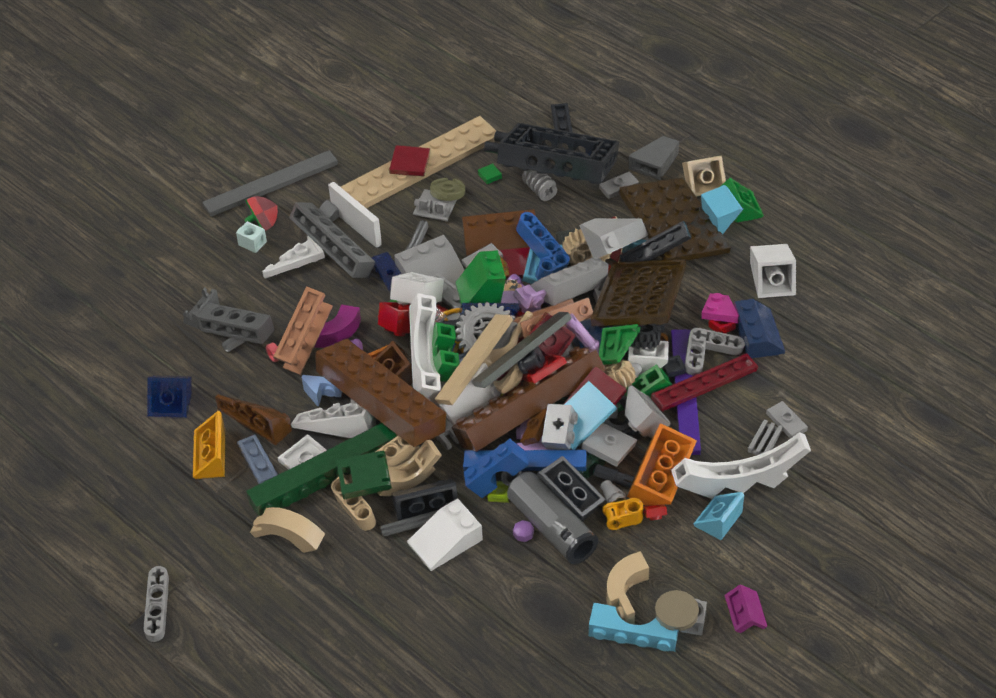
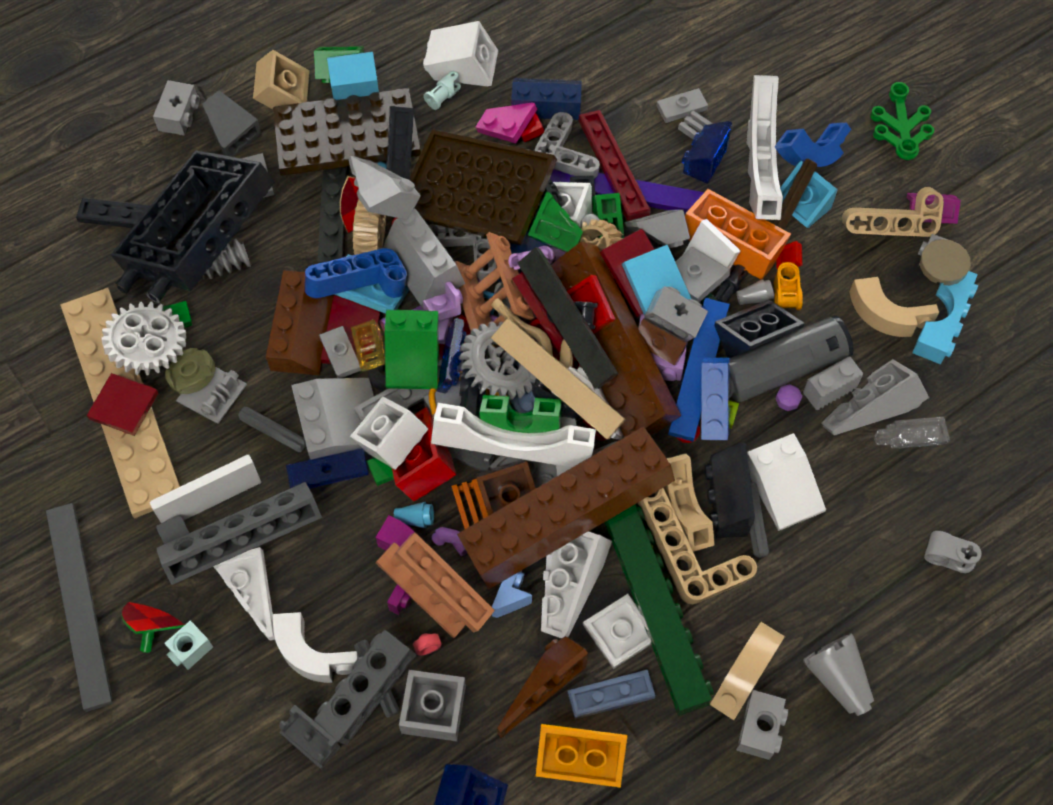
camera: 80 degrees left, 15 degrees up
dark green container [336,451,392,500] -> none
none -> white gear [102,302,186,375]
none -> light grey brick [153,80,200,135]
none -> white arch [273,612,359,683]
none -> medium azure cone [394,502,434,528]
none -> light grey brick [399,670,466,741]
none -> light aqua piece [424,71,461,110]
none -> clear blue slope [681,121,732,184]
none -> white tile [684,219,740,287]
none -> light grey brick [736,690,788,760]
none -> dark brown axle [772,159,817,230]
none -> blue arch [775,123,851,167]
none -> light grey brick [803,357,863,410]
none -> light grey cone [803,633,874,716]
none -> light grey wedge [821,359,929,435]
none -> tan beam [842,187,944,237]
none -> green plant [870,82,934,160]
none -> clear hinge [874,417,950,448]
none -> light grey piece [924,531,981,573]

